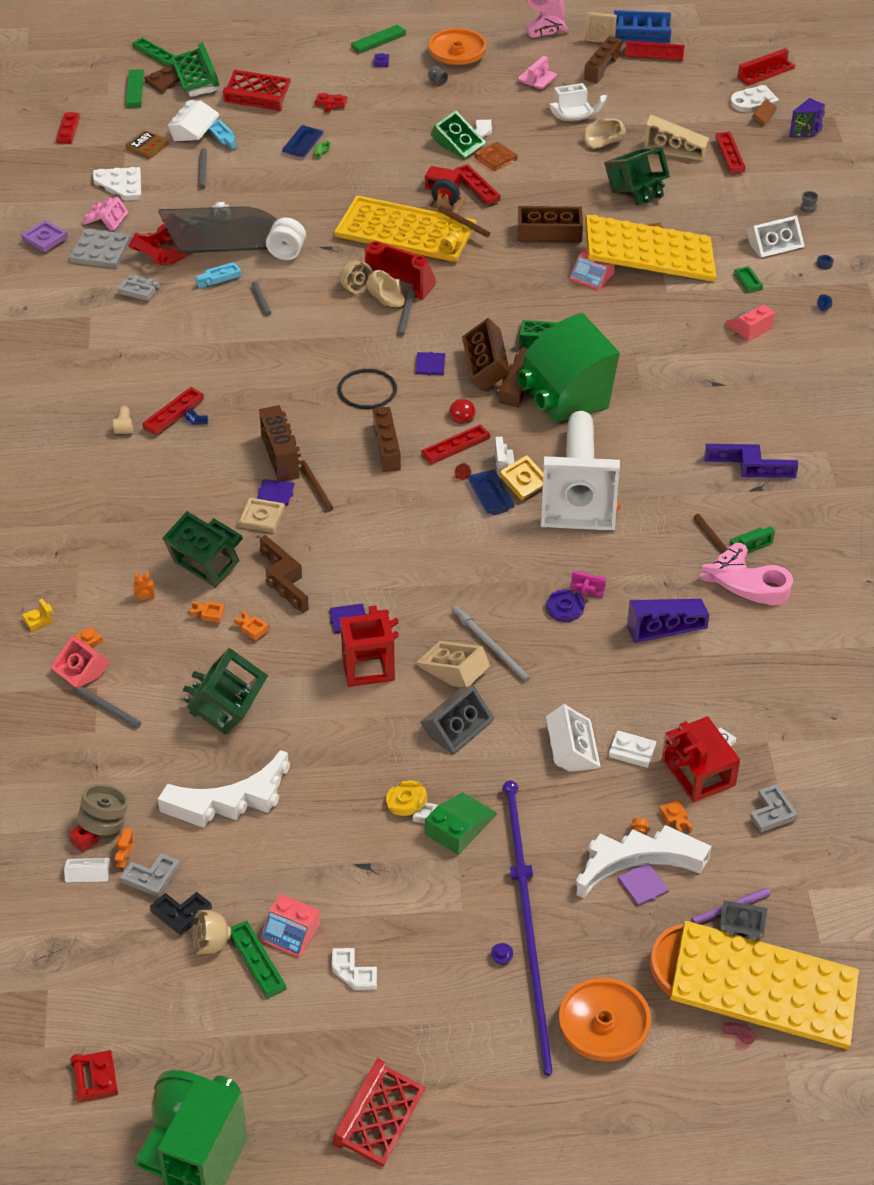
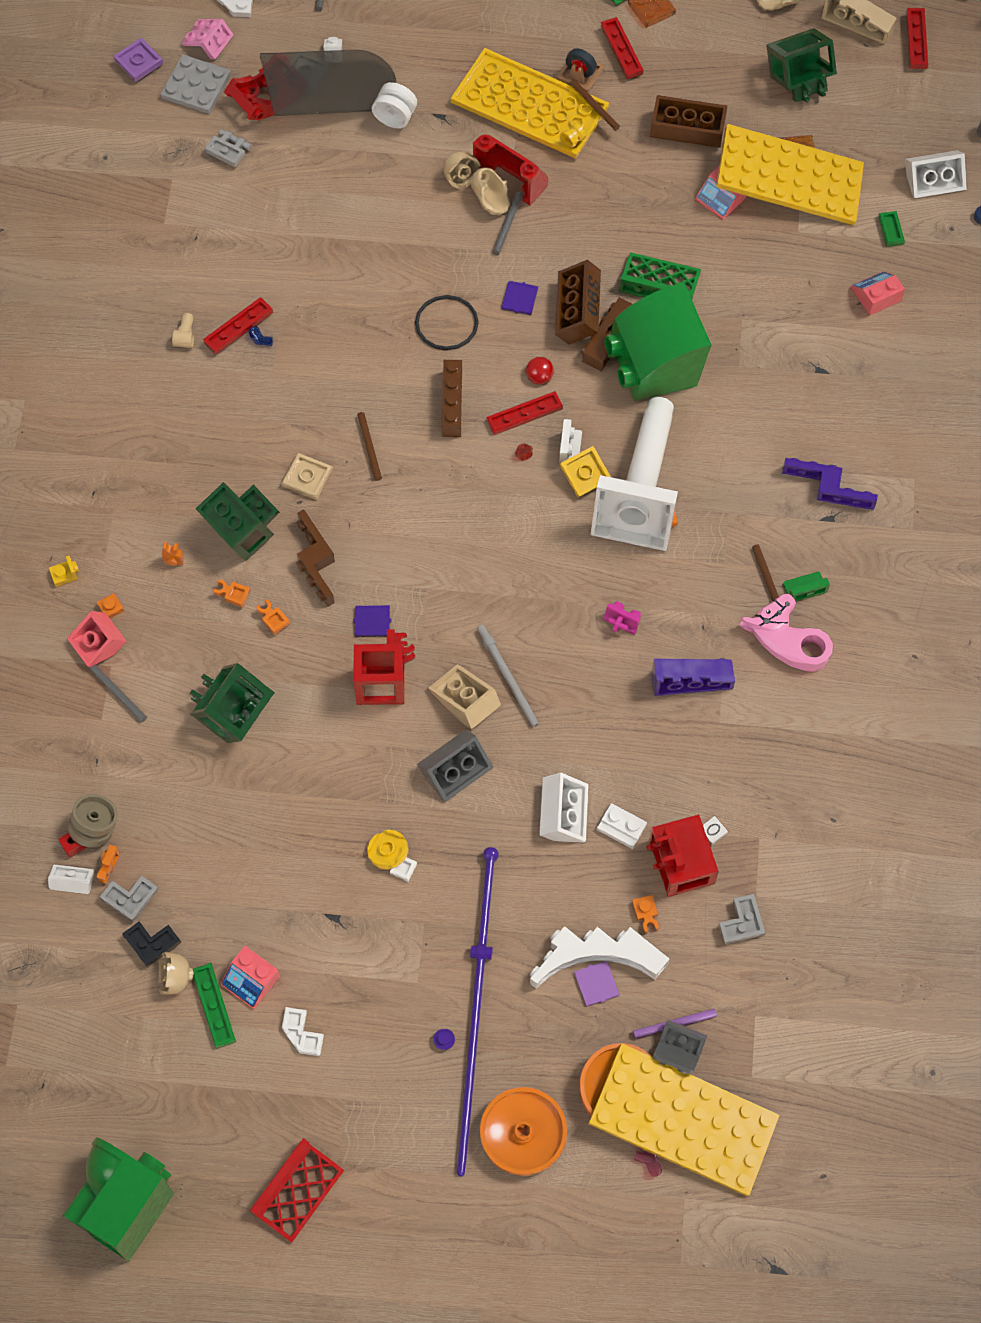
camera: 10 degrees right, 20 degrees up
red plate [70,1050,118,1102] -> none
white arch [158,750,290,828] -> none
medium azure hinge [195,262,242,288] -> none
dark grey bar [251,281,271,316] -> none
dark purple piece [257,479,294,506] -> none
reddish brown brick [259,405,302,481] -> none
red brick [425,166,460,190] -> none
green slope [425,792,497,855] -> none
clear blue piece [467,469,514,515] -> none
dark purple tile [546,590,585,622] -> none
orange plate [630,818,651,835] -> none
clear blue plate [817,294,832,311] -> none

